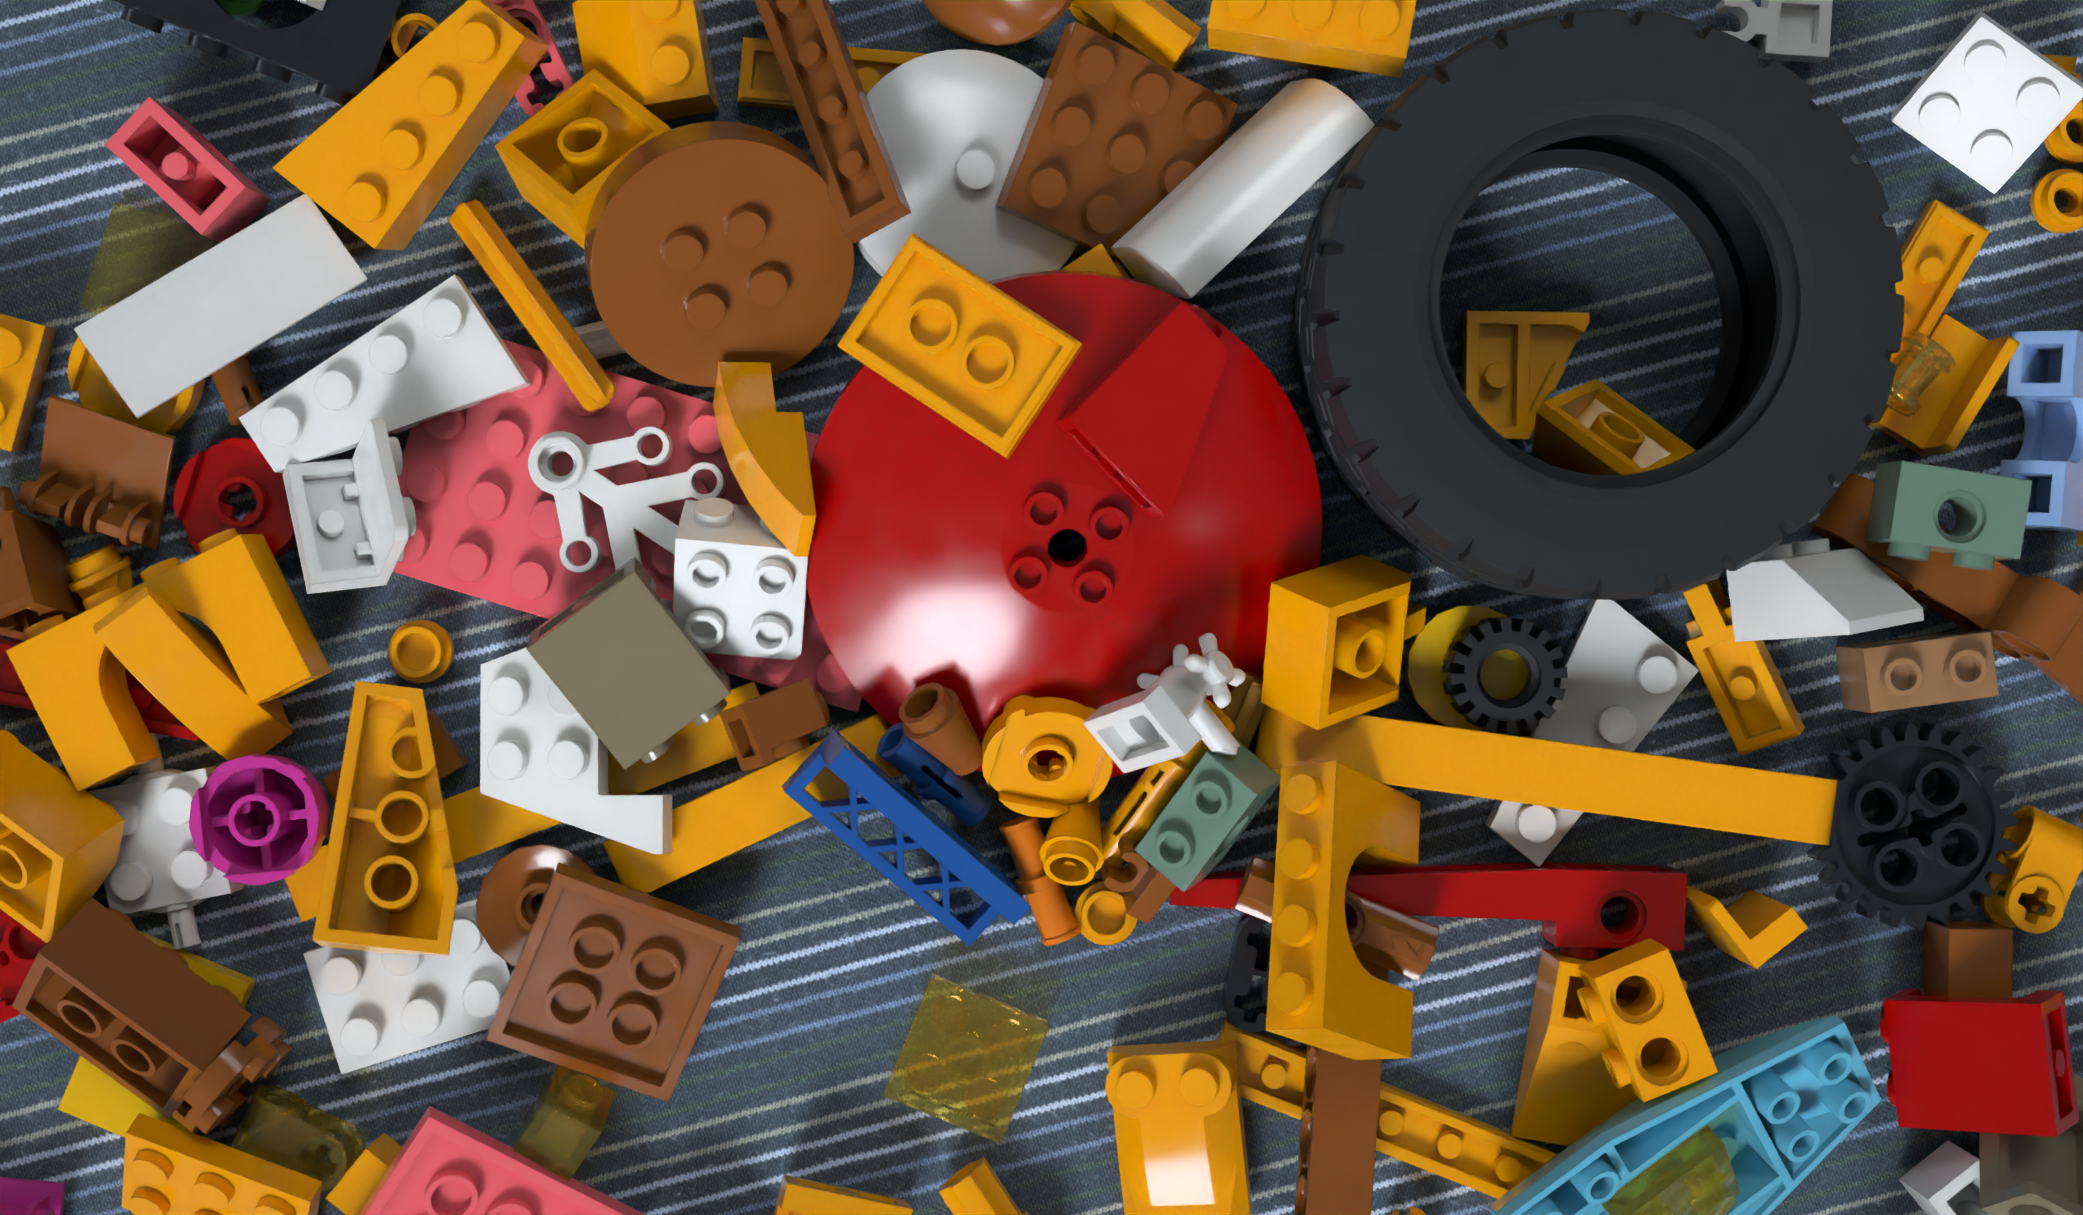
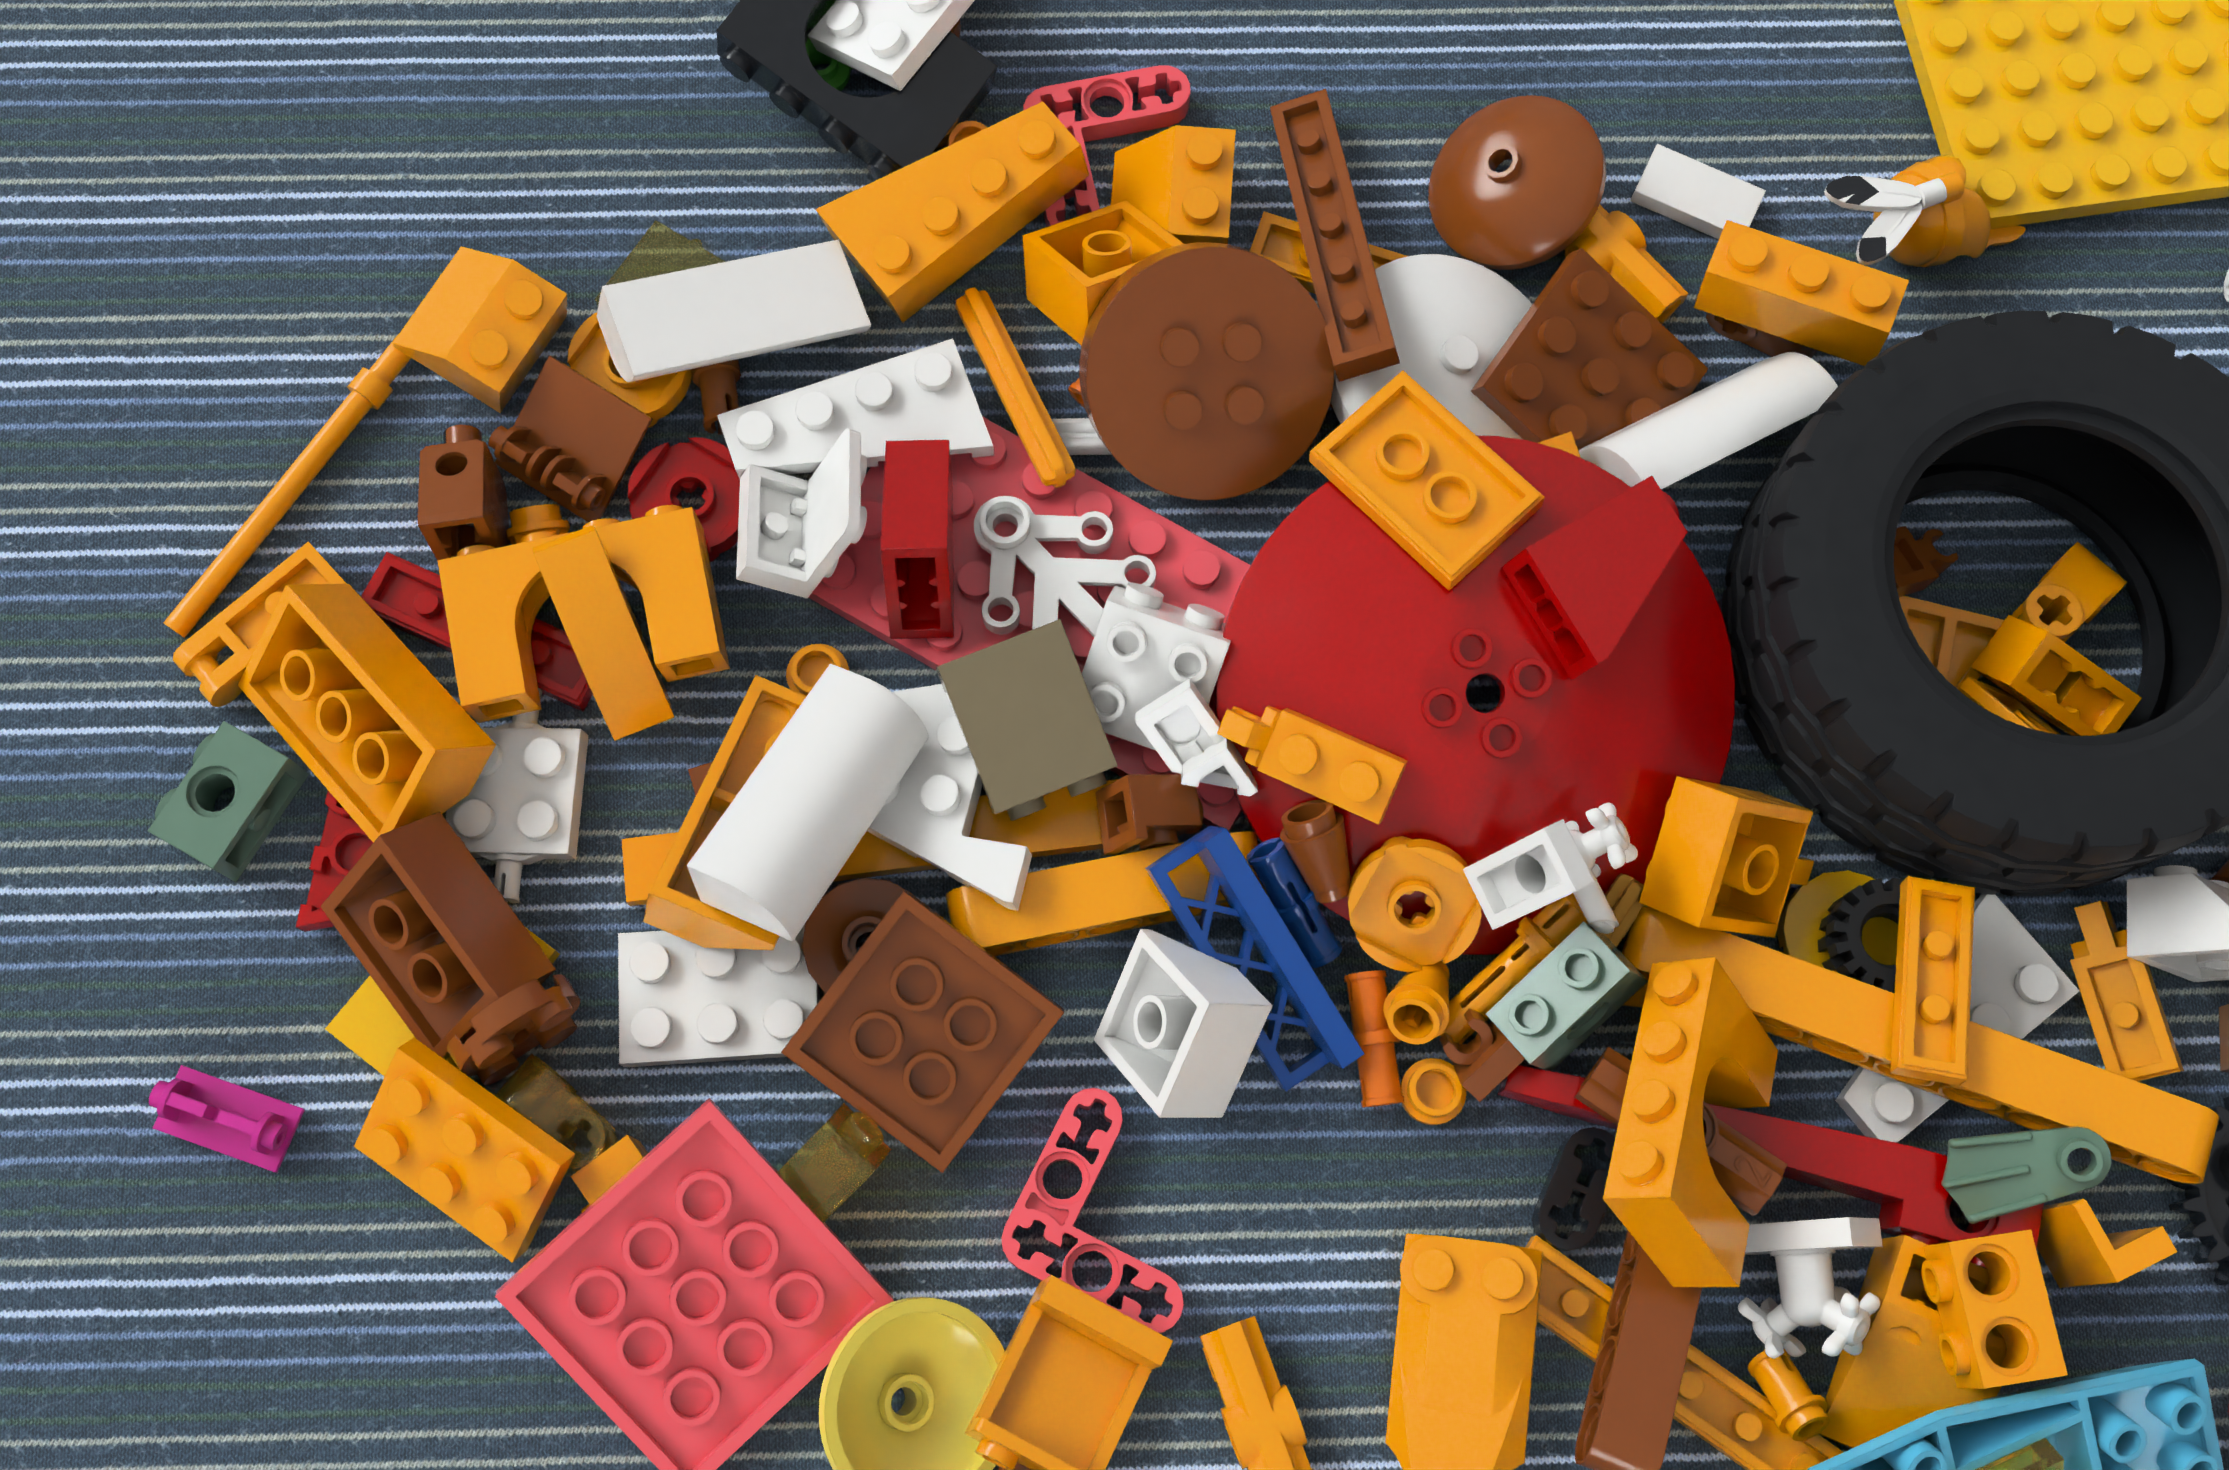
camera: 10 degrees right, 15 degrees down
coral brick [105,97,271,243] -> none
dark pink cylinder [189,753,330,885] -> none
light orange slope [713,362,816,557] -> none
clear yellow plate [883,974,1049,1144] -> none
none -> white brick [687,663,929,942]
none -> red slope [881,440,954,639]
none -> coral beam [1001,1088,1184,1333]
none -> white slope [1094,929,1273,1118]
none -> white slope [1135,678,1258,796]
none -> light orange hinge [1217,705,1408,825]
none -> white piece [1738,1217,1883,1359]
none -> light orange pin [1748,1349,1830,1441]
none -> light orange tile [1890,876,1975,1086]
none -> dark orange plate [1894,526,1959,597]
none -> sand green piece [1941,1126,2111,1224]
none -> light orange brick [1971,615,2142,736]
none -> light orange piece [2011,541,2128,642]

